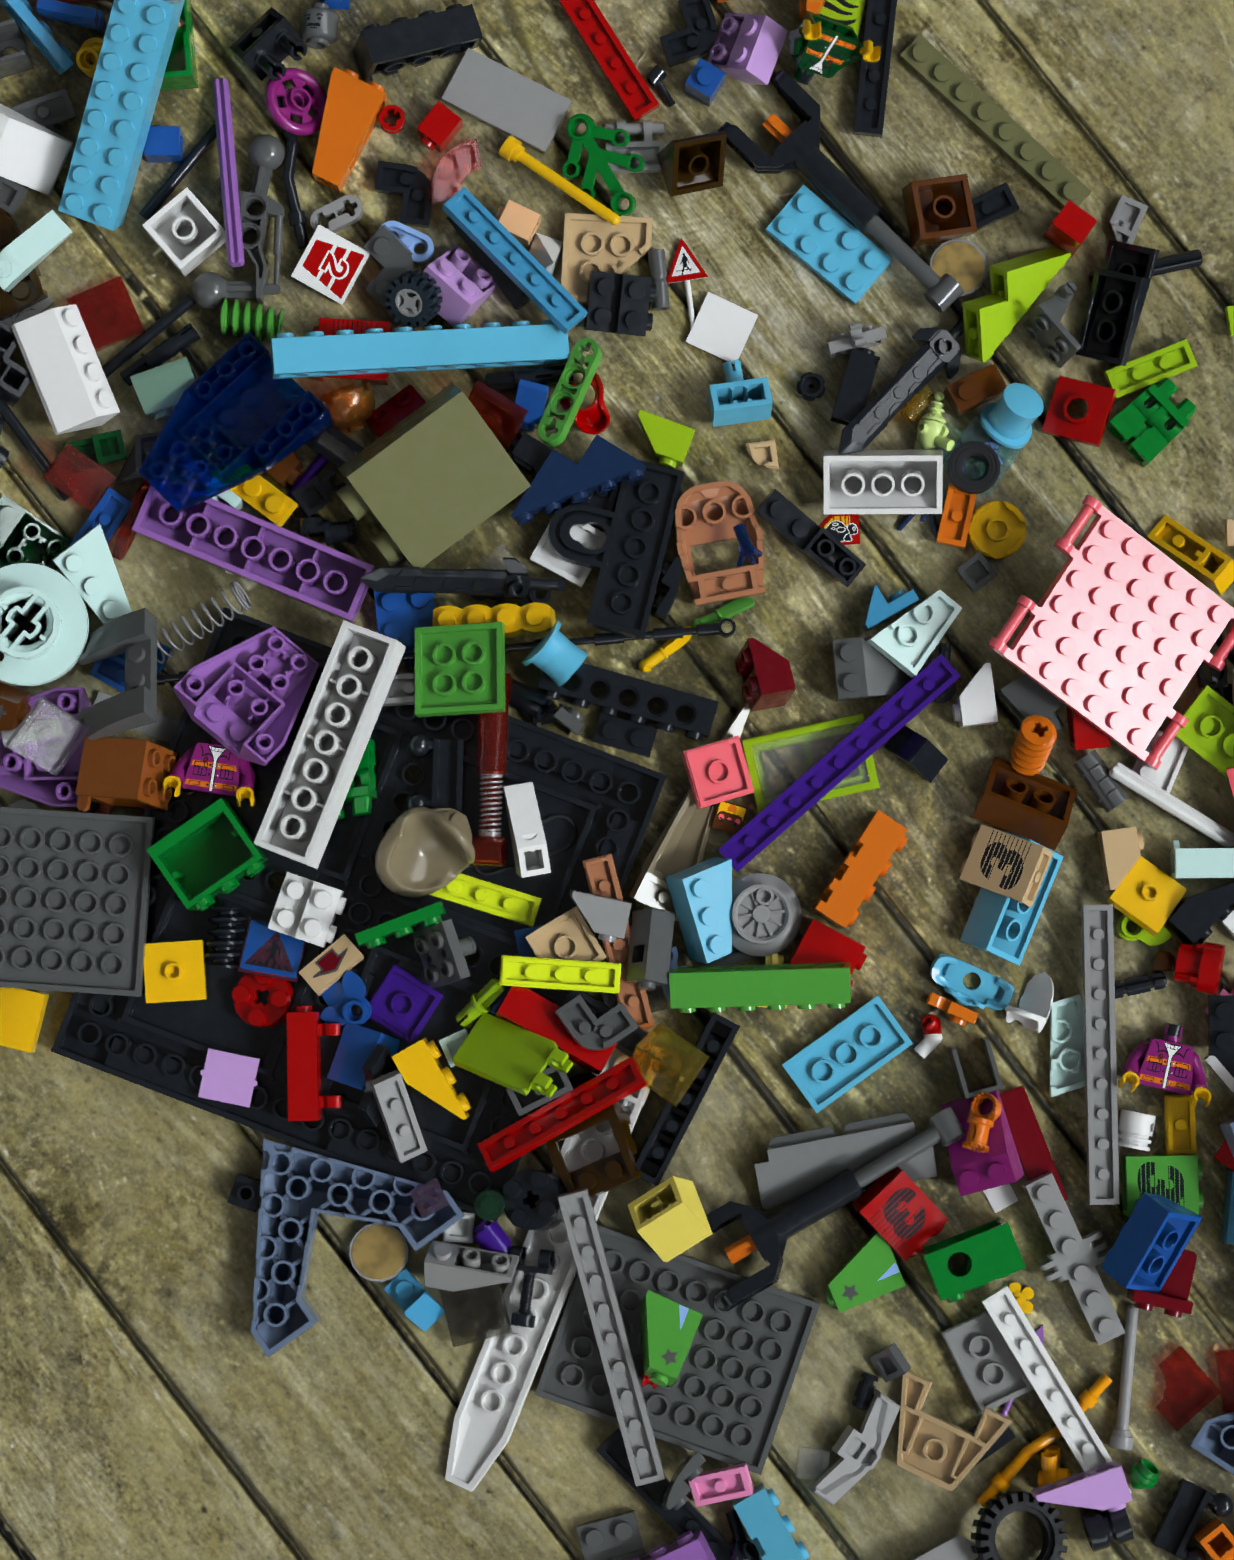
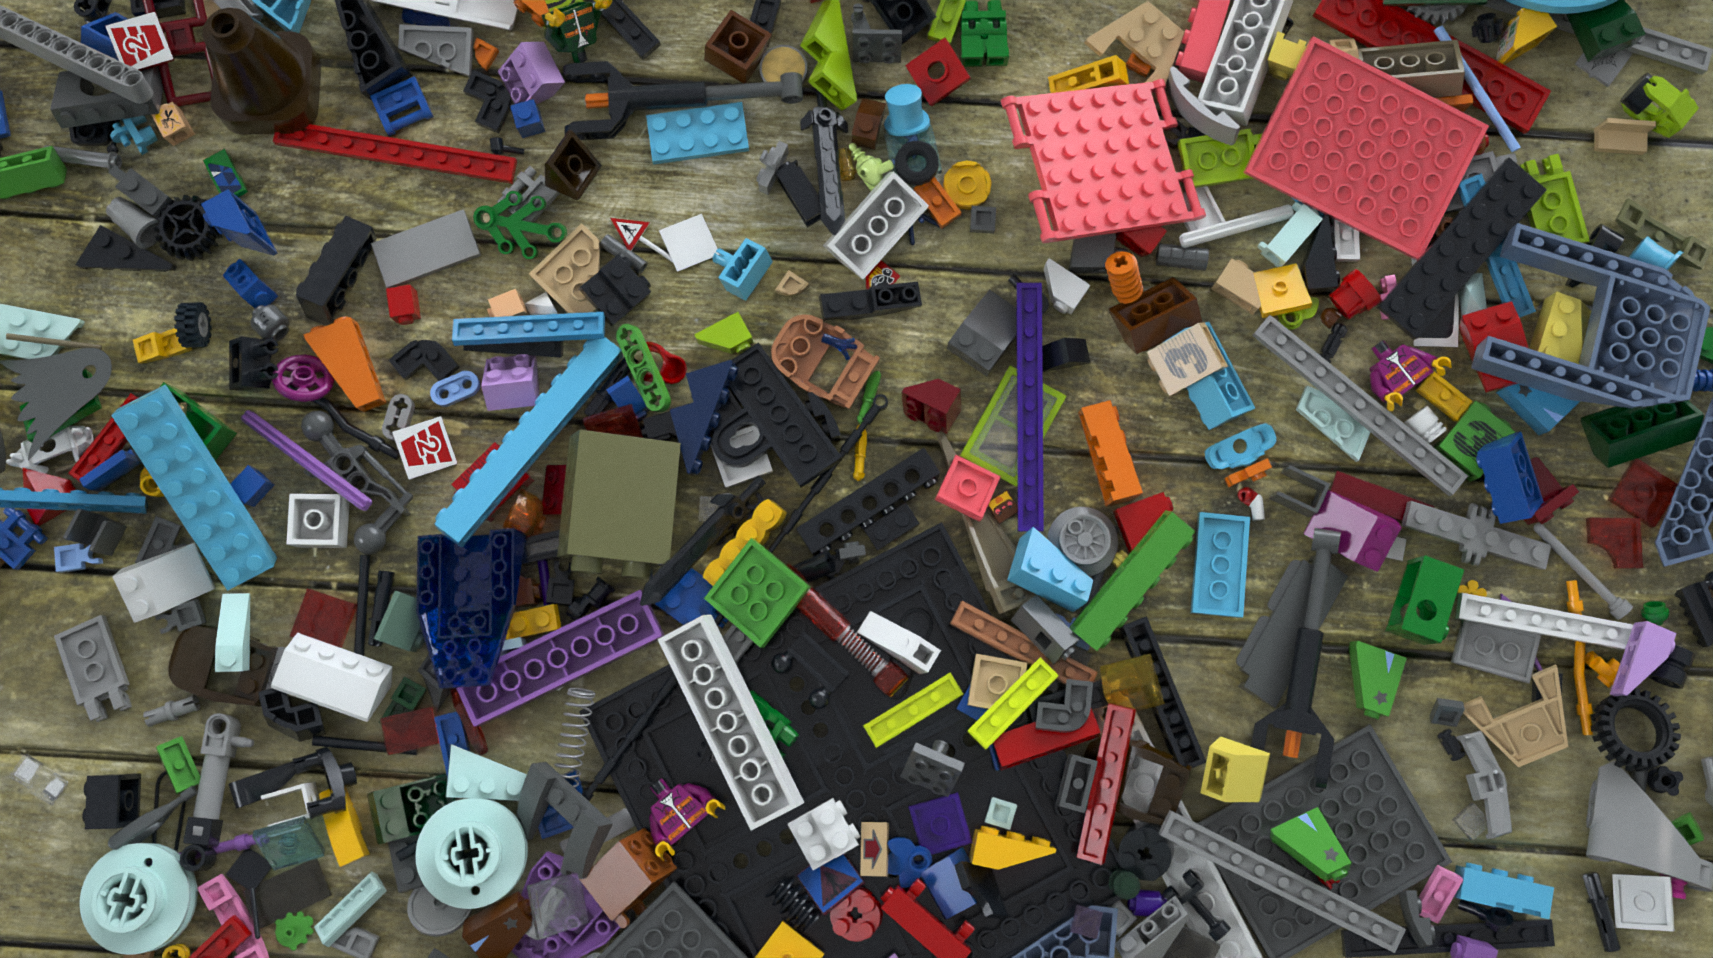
camera: 40 degrees left, 5 degrees down
black bar [139,124,217,220] -> none
green container [146,798,268,912] -> none
medium lavender wedge [173,626,319,766] -> none
bright green piece [220,297,285,344] -> none
green plate [355,901,447,949] -> none
dark grey plate [363,225,414,309] -> none
light grey plate [370,1069,428,1163] -> none
dark tan piece [375,807,475,898] -> none
red bush [379,105,406,134] -> none
black wheel [384,270,443,328] -> none
clear red tile [429,139,482,205] -> none
lime tile [452,1013,573,1098] -> none
lime axle [455,978,505,1028] -> none
yellow piece [499,135,620,225] -> none
medium azure piece [521,620,588,687] -> none
light grey slope [569,889,632,942] -> none
black plate [796,372,825,401] -> none
red panel [852,1167,948,1261] -> none
dark azure slope [863,584,919,631] -> none
light aqua wing [866,590,962,678] -> none
orange connector [962,1092,1002,1153] -> none
white piece [1005,972,1054,1033] -> none

